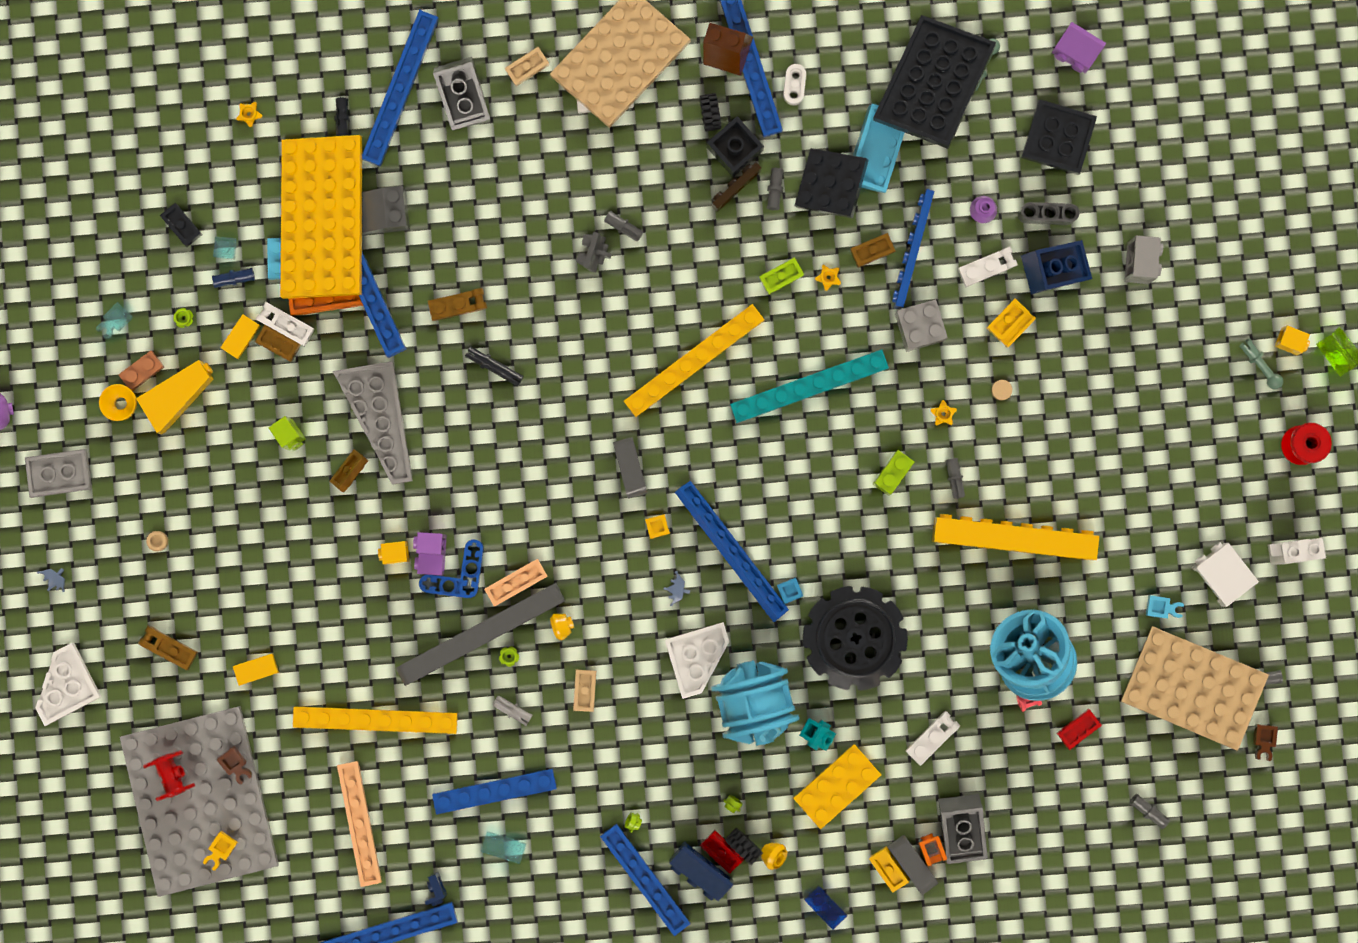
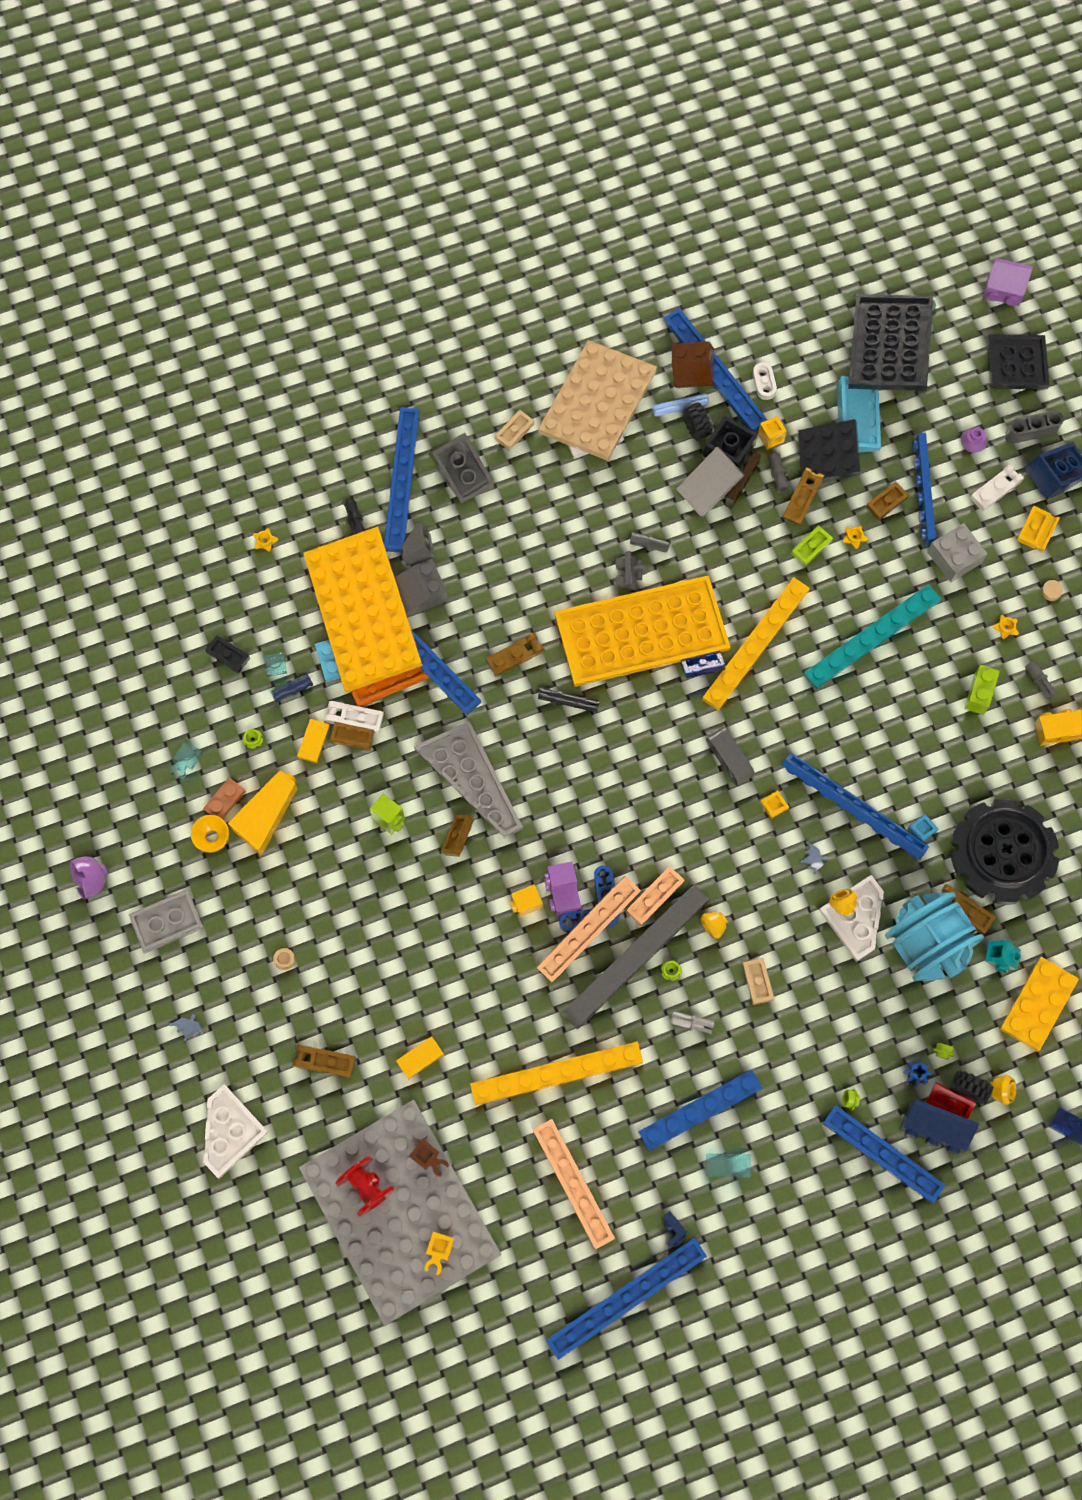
camera: 15 degrees left, 15 degrees down
none -> dark grey slope [402,522,435,567]
none -> light nougat plate [537,876,641,982]
none -> yellow plate [554,575,730,687]
none -> light blue axle [652,393,709,416]
none -> light grey tile [676,447,744,517]
none -> clear blue plate [681,651,725,679]
none -> yellow brick [758,416,787,450]
none -> pearl gold plate [783,467,824,525]
none -> yellow cone [829,889,857,916]
none -> blue gear [903,1059,932,1087]
none -> pearl gold plate [941,884,996,935]

